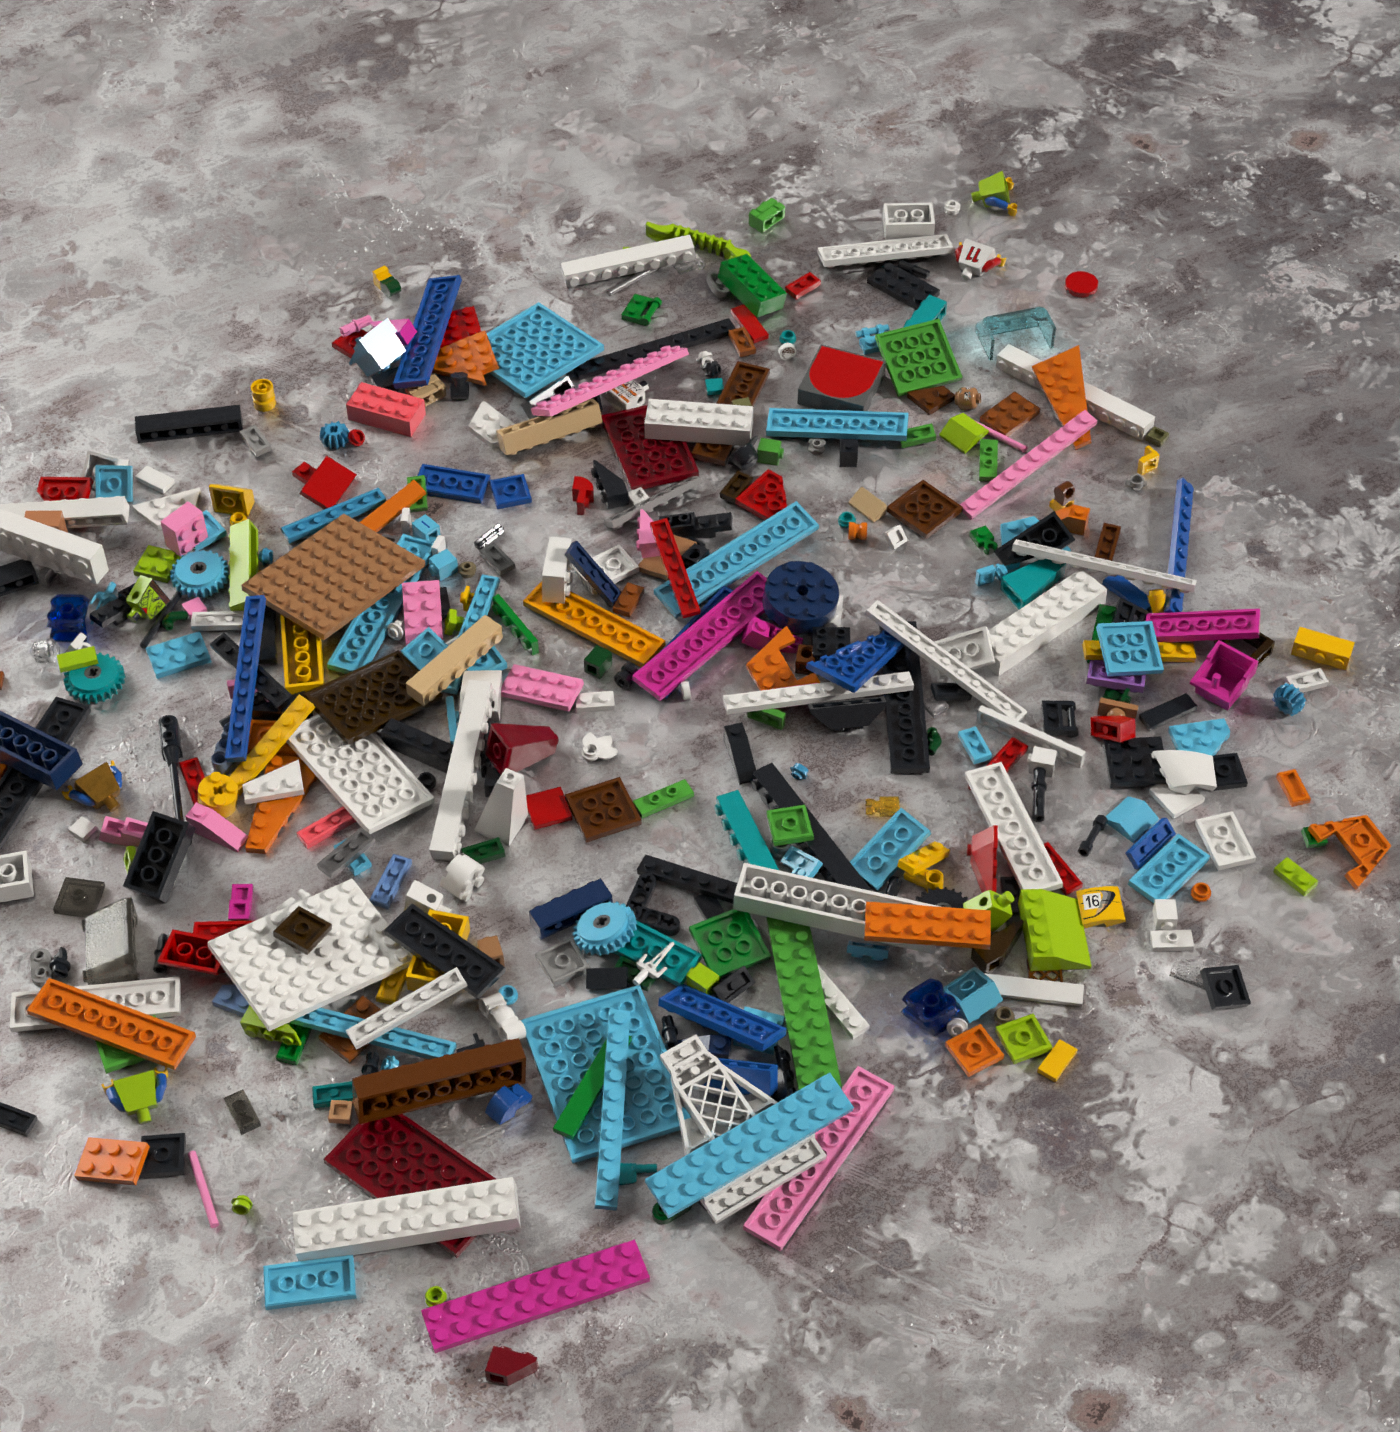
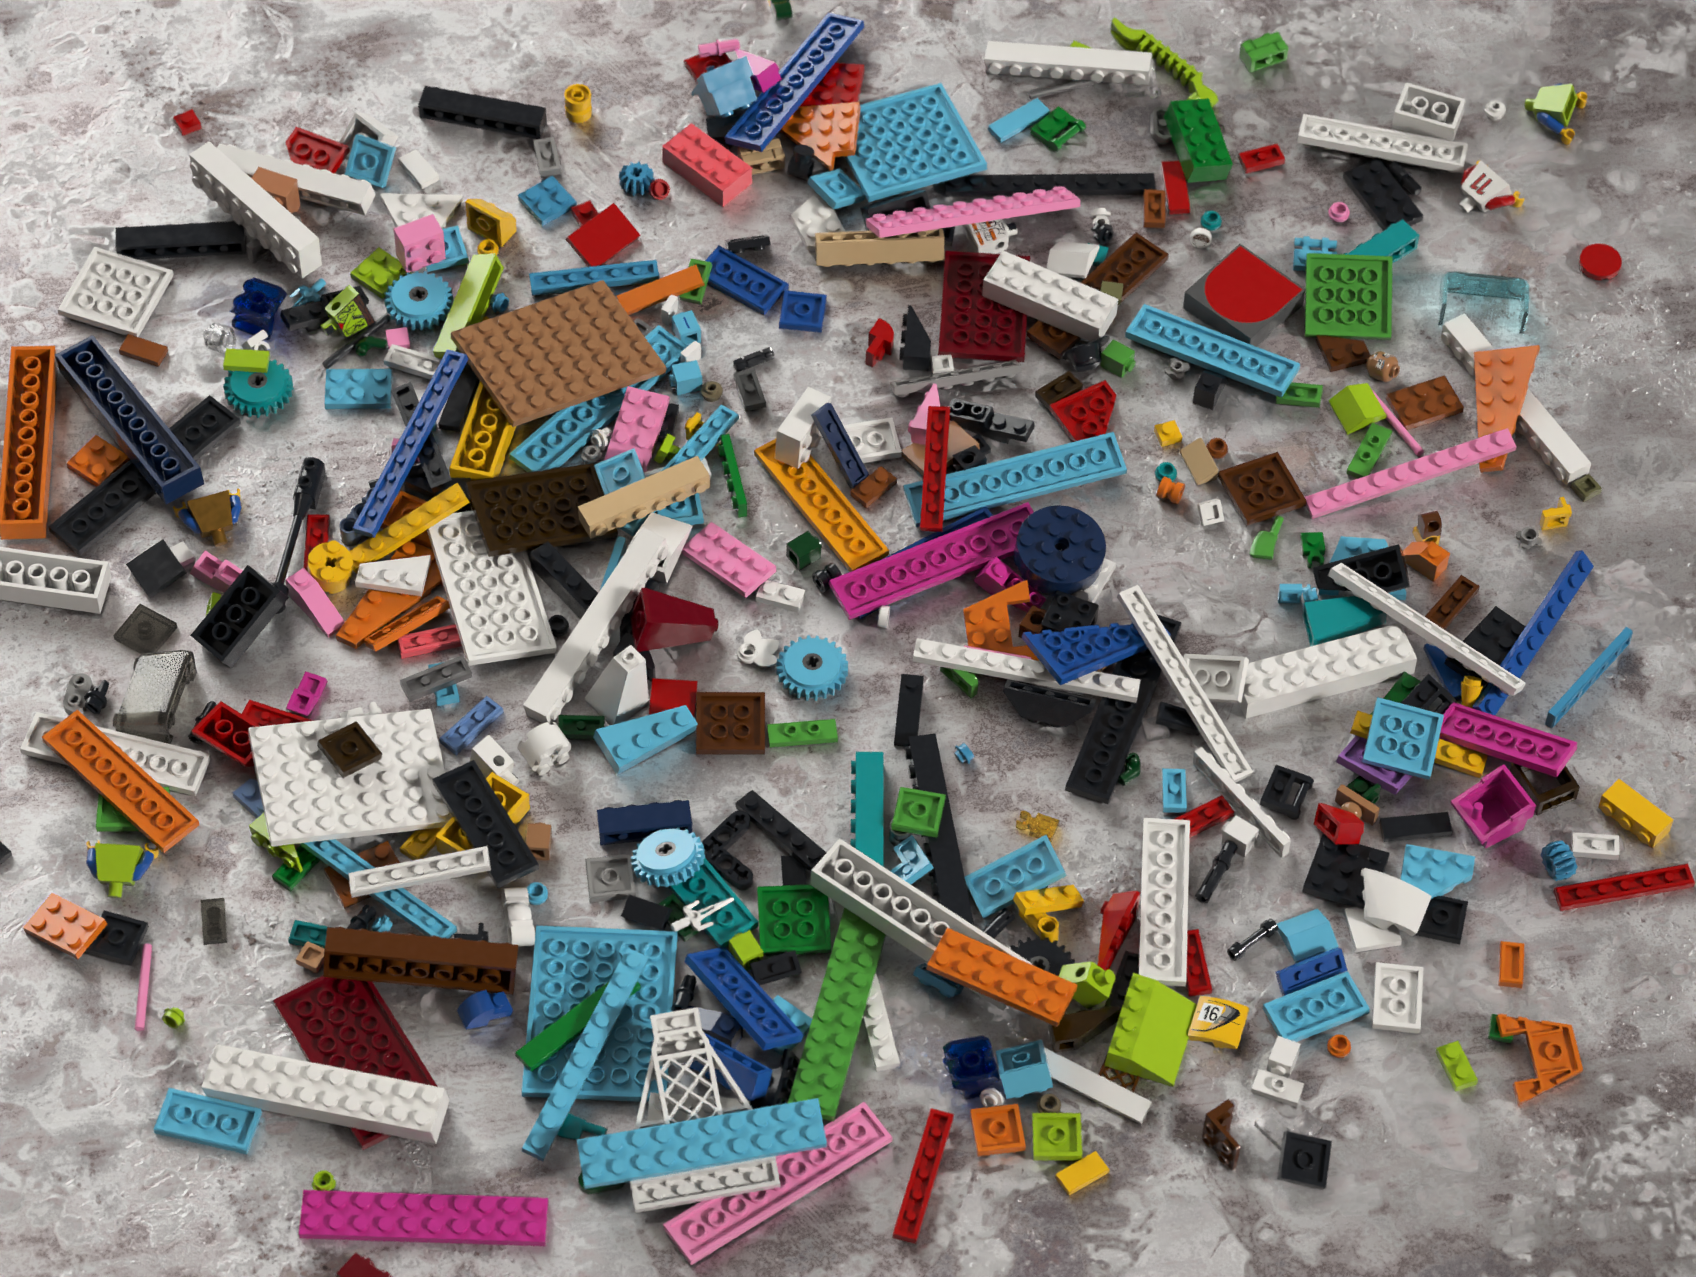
camera: 20 degrees right, 5 degrees up
none -> black tile [126,539,187,598]
none -> orange tile [364,596,450,652]
none -> dark azure plate [518,176,577,226]
none -> light grey plate [581,445,602,465]
none -> medium azure wedge [593,705,698,775]
none -> black plate [725,235,770,254]
none -> medium azure gear [776,635,848,701]
none -> medium azure plate [807,169,866,210]
none -> red plate [893,1108,954,1244]
none -> medium azure tile [988,98,1050,143]
none -> white slope [1046,241,1100,278]
none -> yellow plate [1154,420,1182,447]
none -> reddish brown bracket [1202,1099,1241,1171]
none -> dark orange plate [1206,438,1228,459]
none -> bright green piece [1250,516,1284,560]
none -> bright pink plate [1328,202,1350,222]
none -> black plate [1444,606,1526,686]
none -> dark azure tile [1545,627,1633,728]
none -> red tile [1553,864,1695,911]

